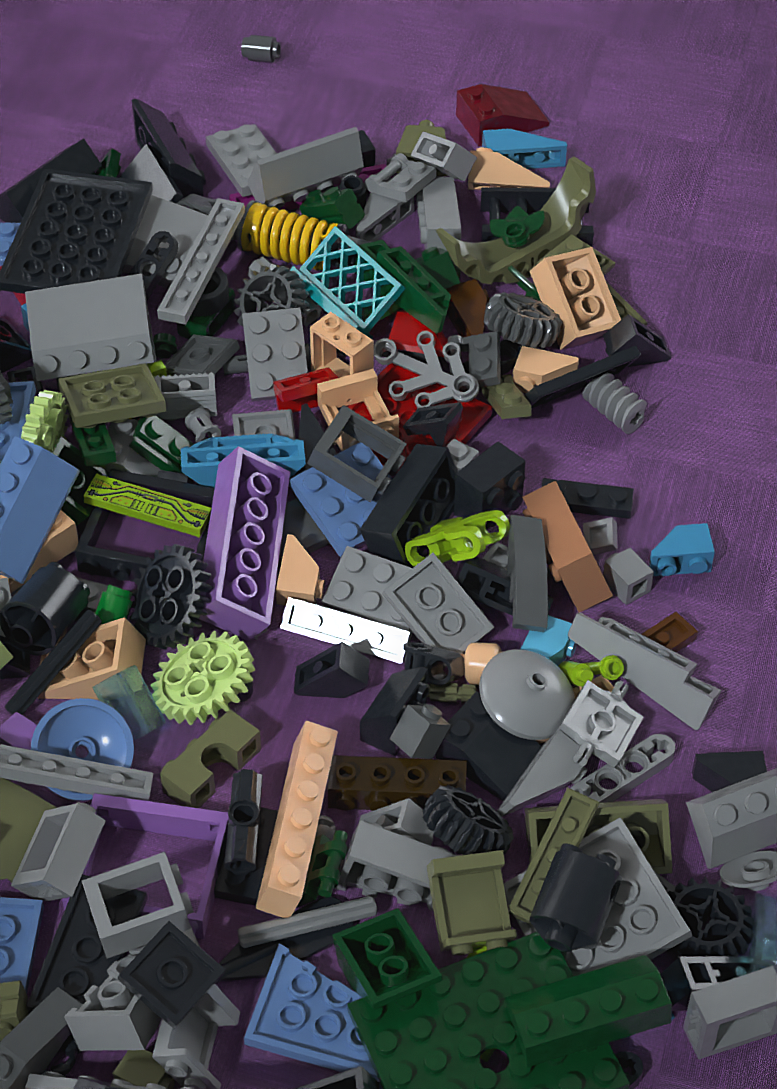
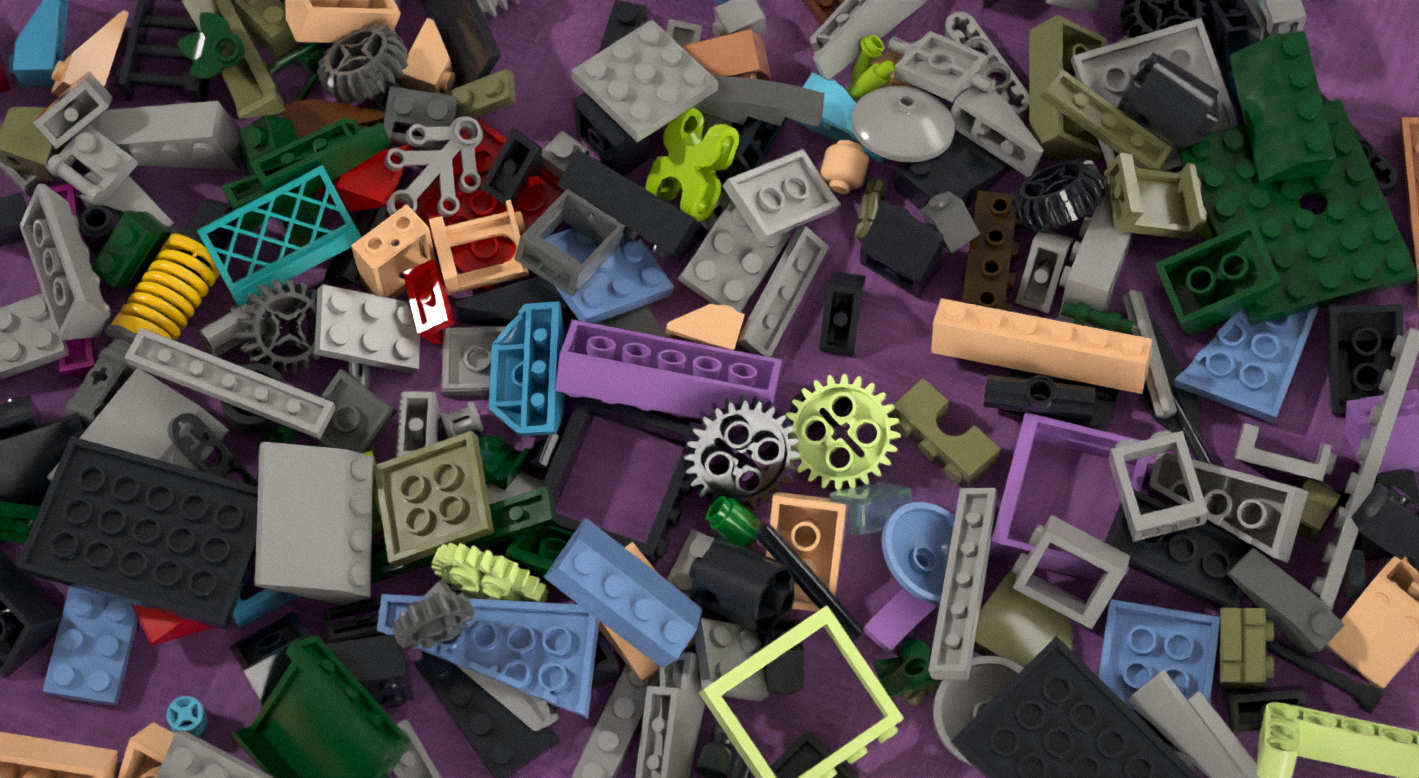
camera: 80 degrees left, 15 degrees up
lime tile [84,474,212,537] -> none
black hinge [117,921,225,1029] -> none
black piece [400,642,465,685] -> none
none -> light grey plate [571,19,718,142]

